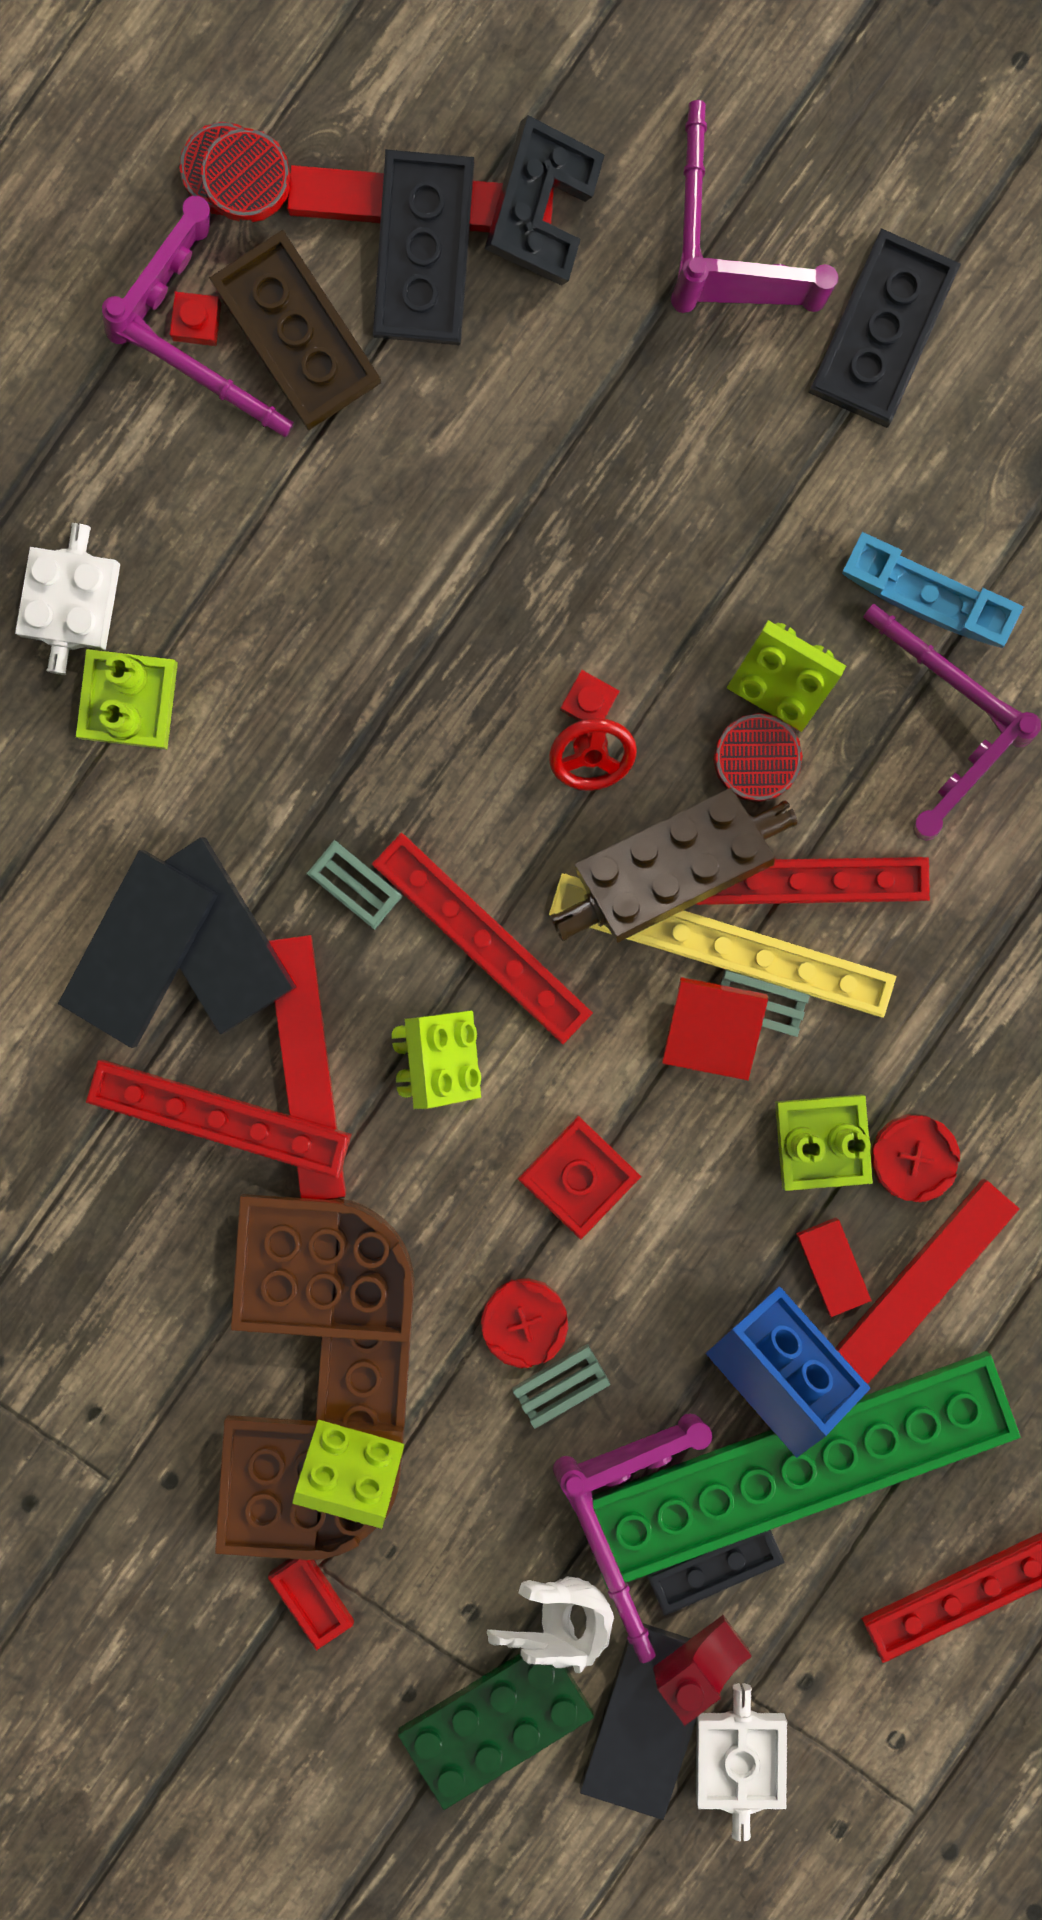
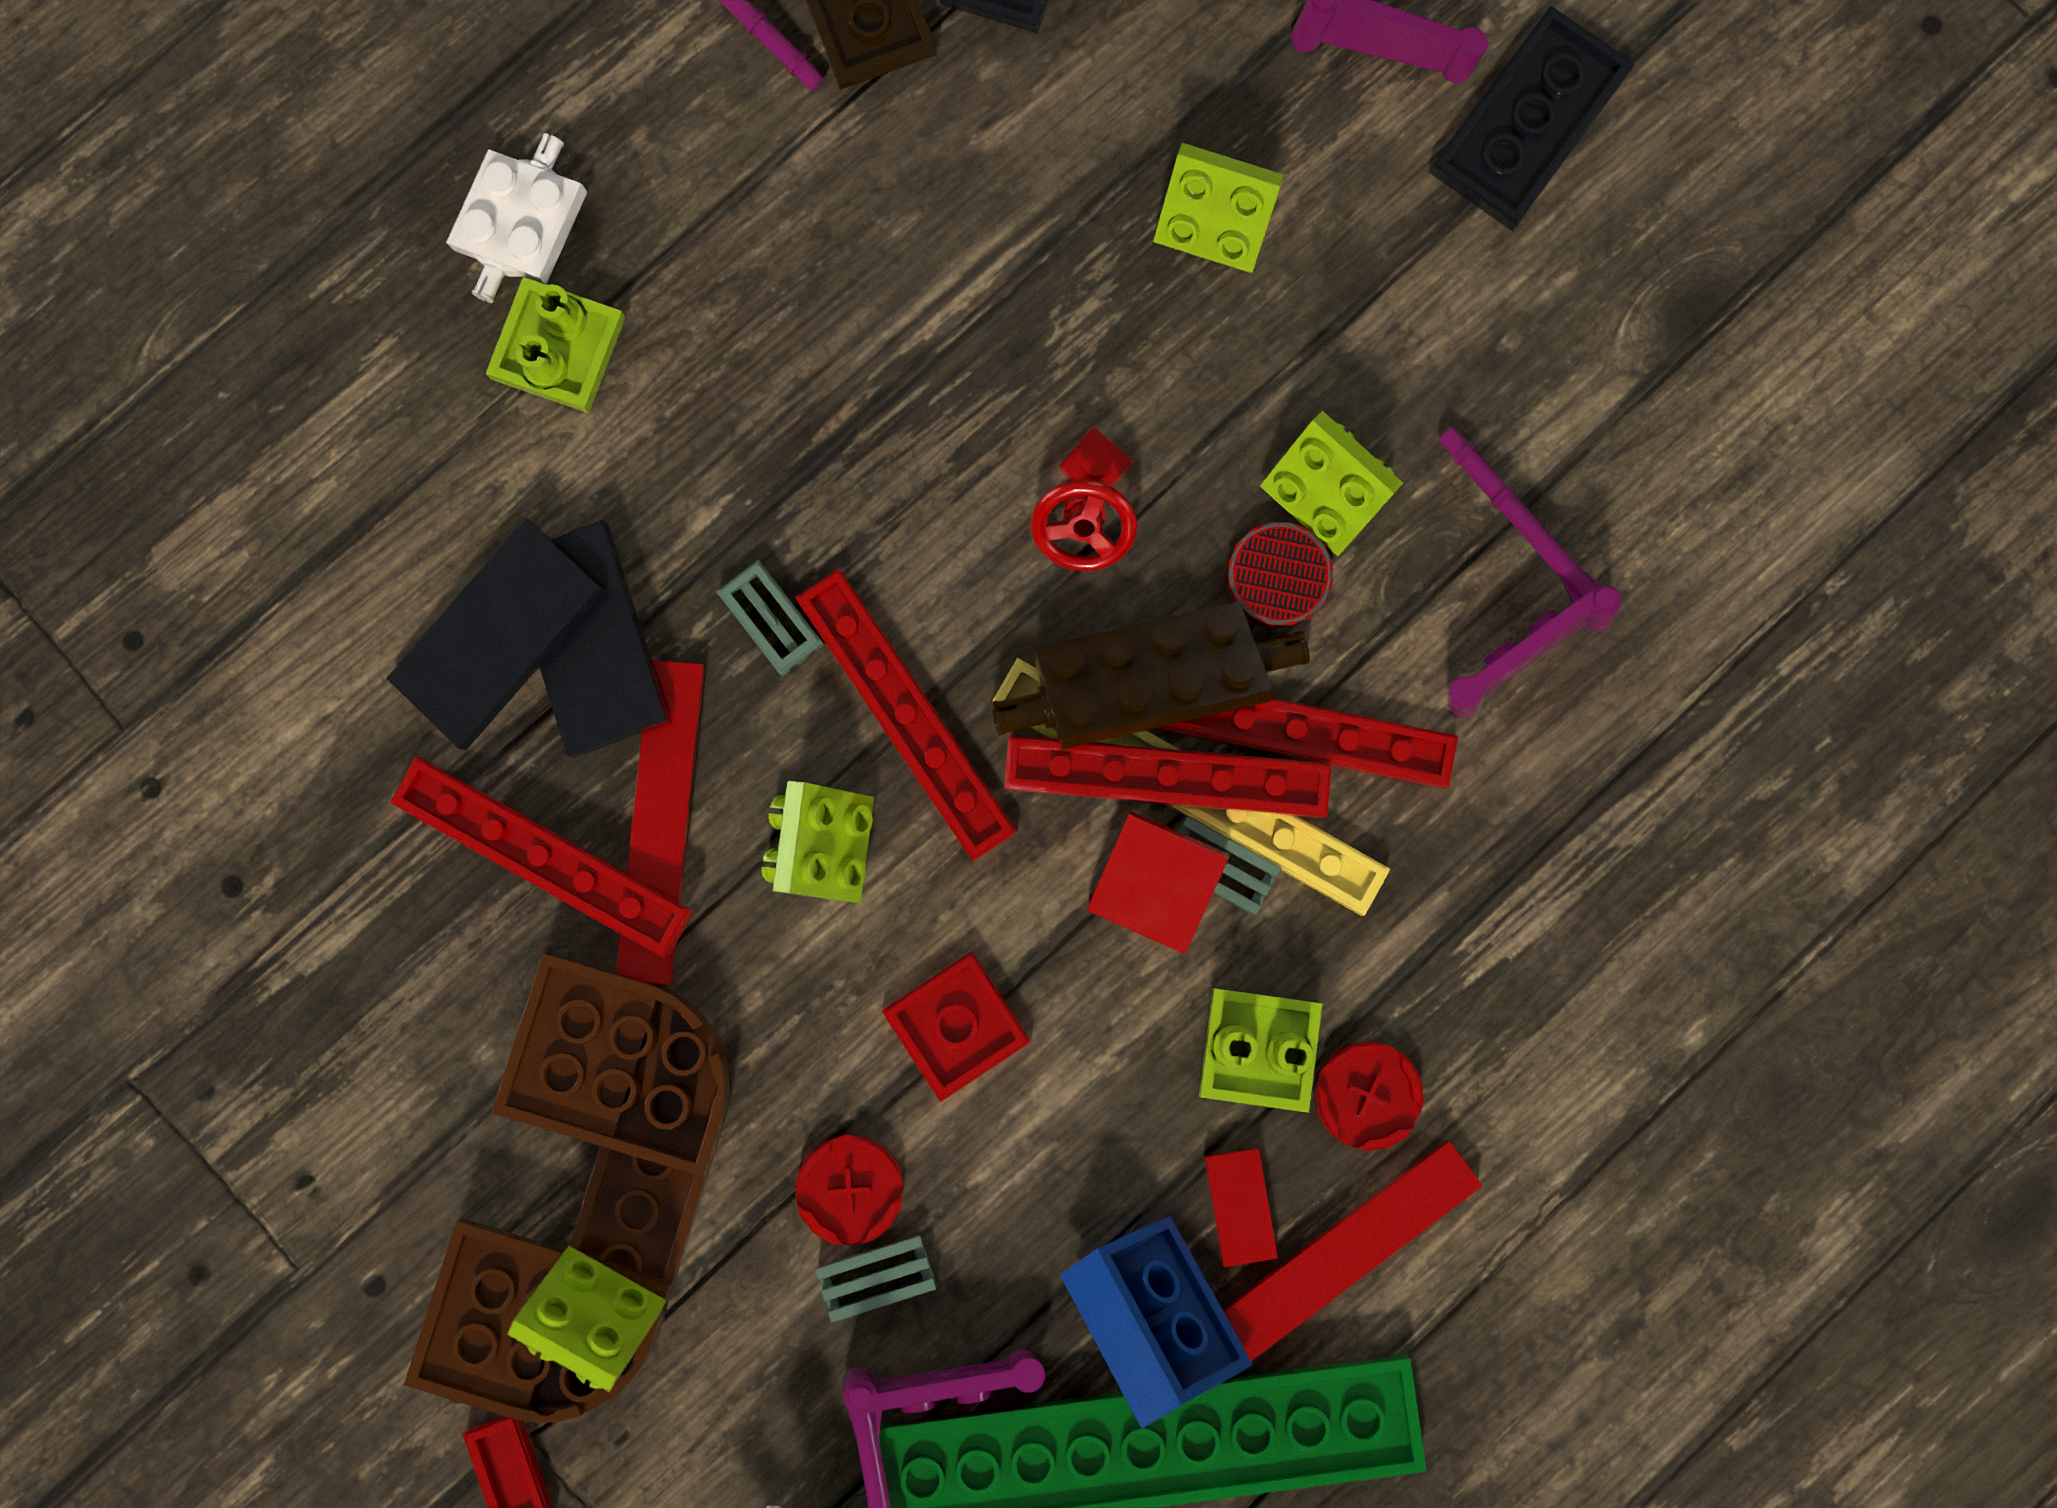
camera: 10 degrees right, 5 degrees down
dark azure slope [842,532,1024,648] -> none
none -> red tile [1004,735,1332,819]
none -> lime plate [1153,143,1284,273]

